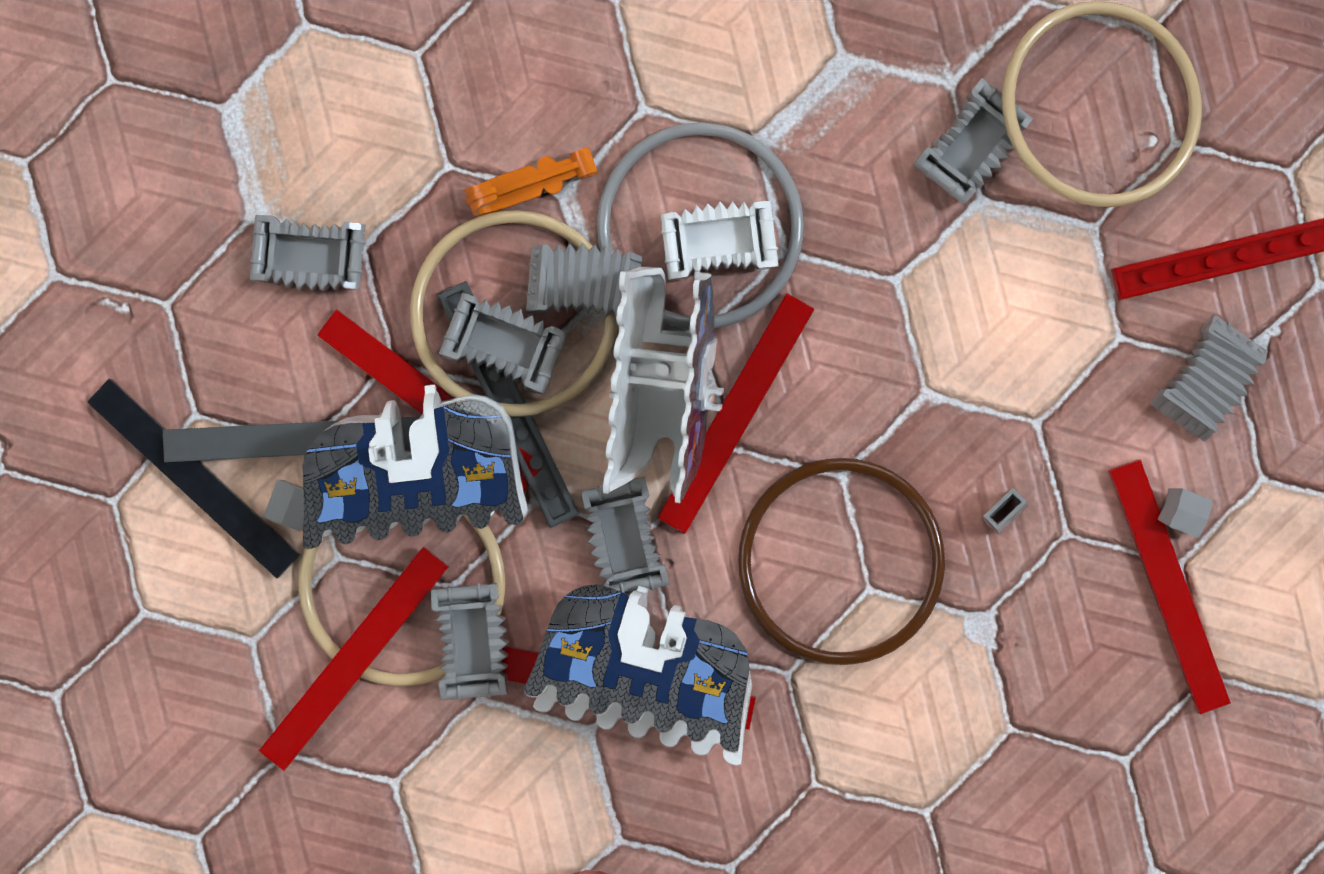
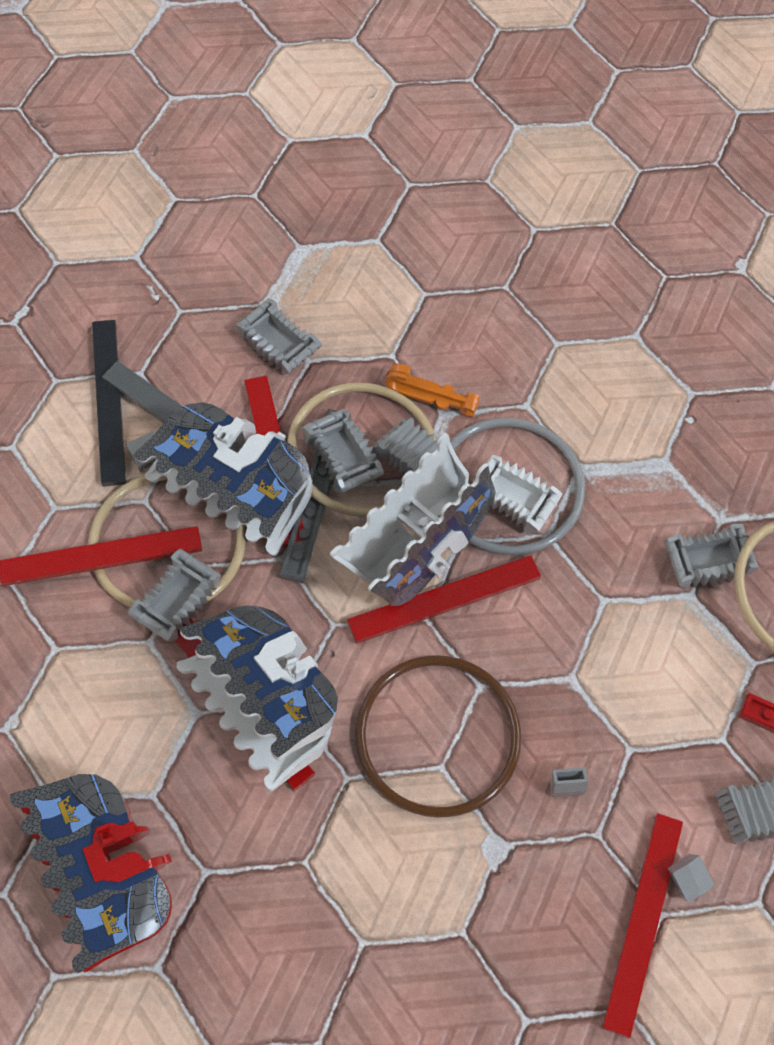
camera: 30 degrees right, 25 degrees down
light grey piece [581,477,670,595] -> none

